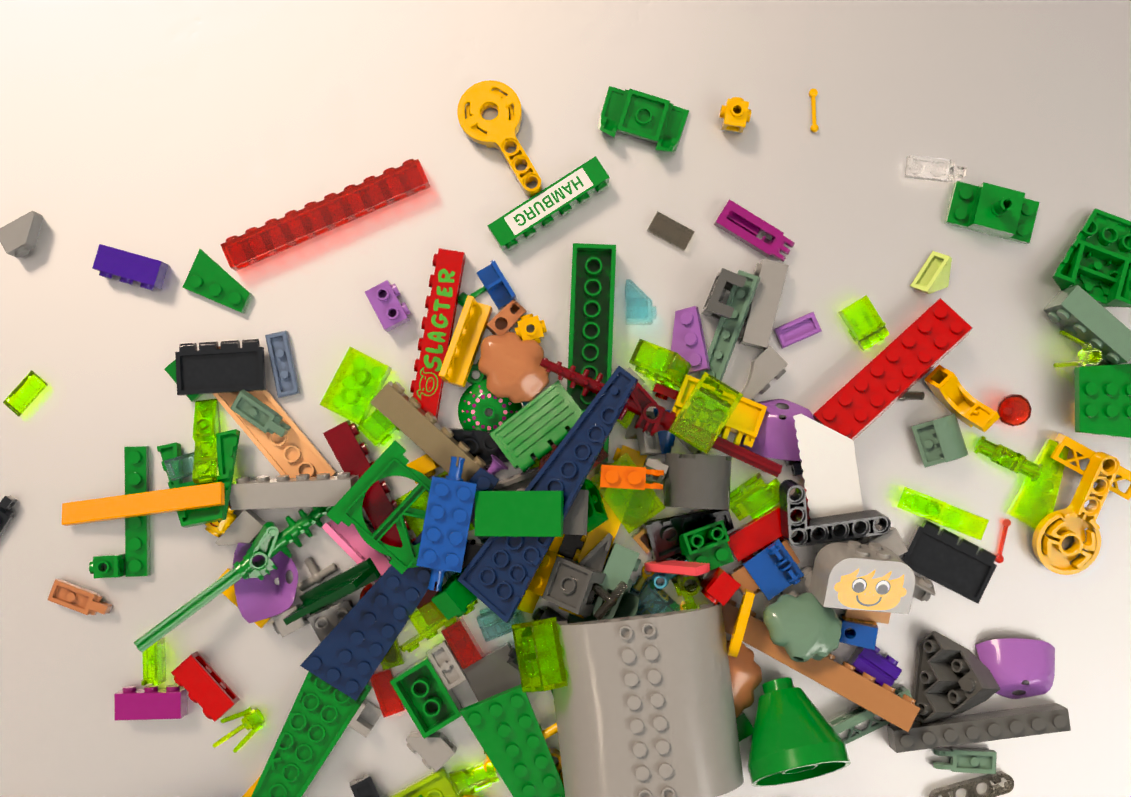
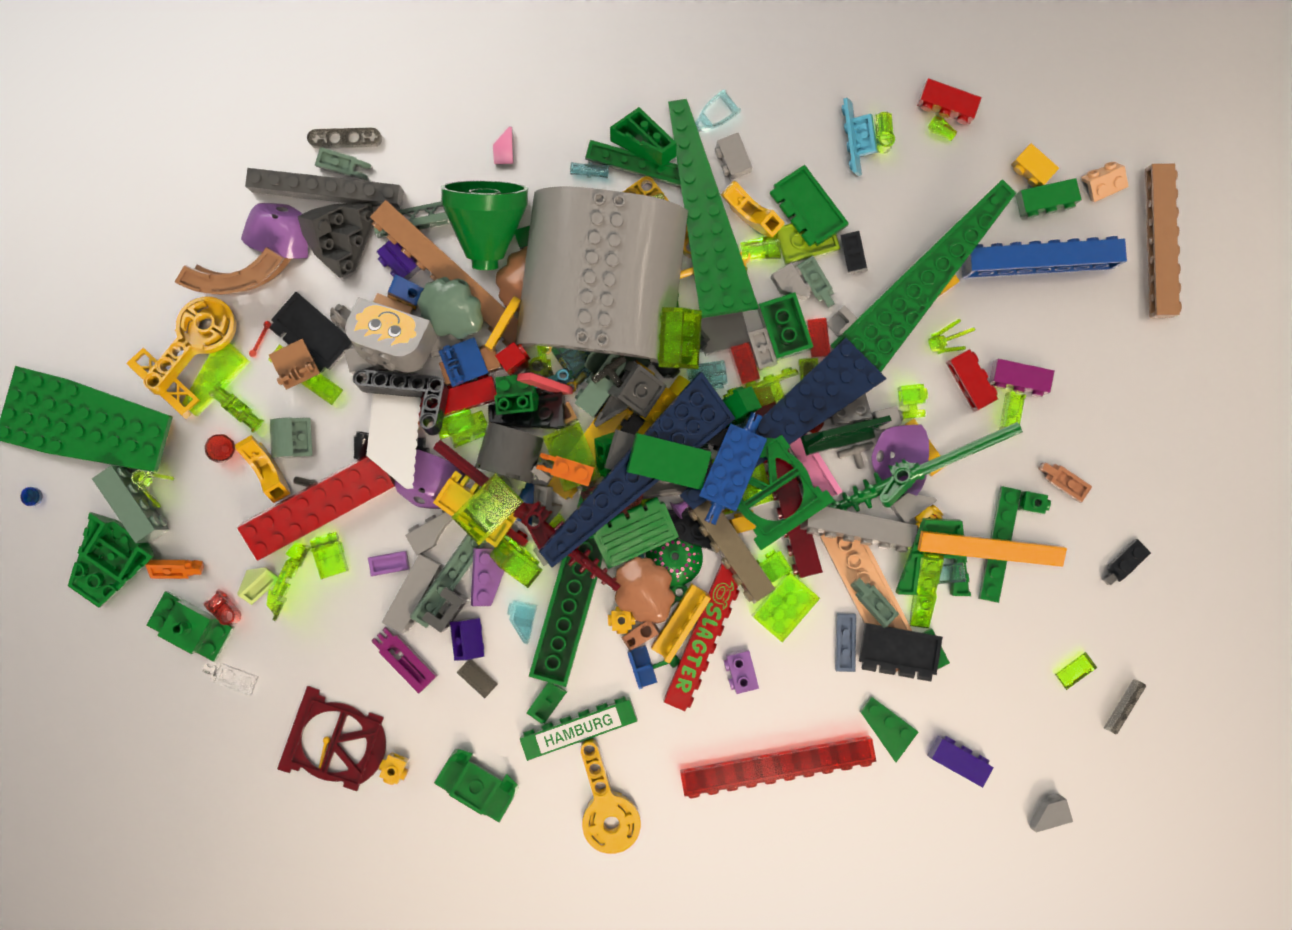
camera: 165 degrees left, 0 degrees up
none -> orange hinge [145,560,204,579]
none -> medium nougat fence [175,247,293,294]
none -> clear red piece [203,589,241,625]
none -> clear neon green piece [266,543,311,622]
none -> medium nougat hinge [269,338,320,390]
none -> dark red window [277,686,386,791]
none -> black cone [353,431,369,460]
none -> dark purple brick [450,618,485,661]
none -> green hinge [526,682,567,724]
none -> sand green hinge [797,256,835,308]
none -> clear neon green brick [897,384,928,419]

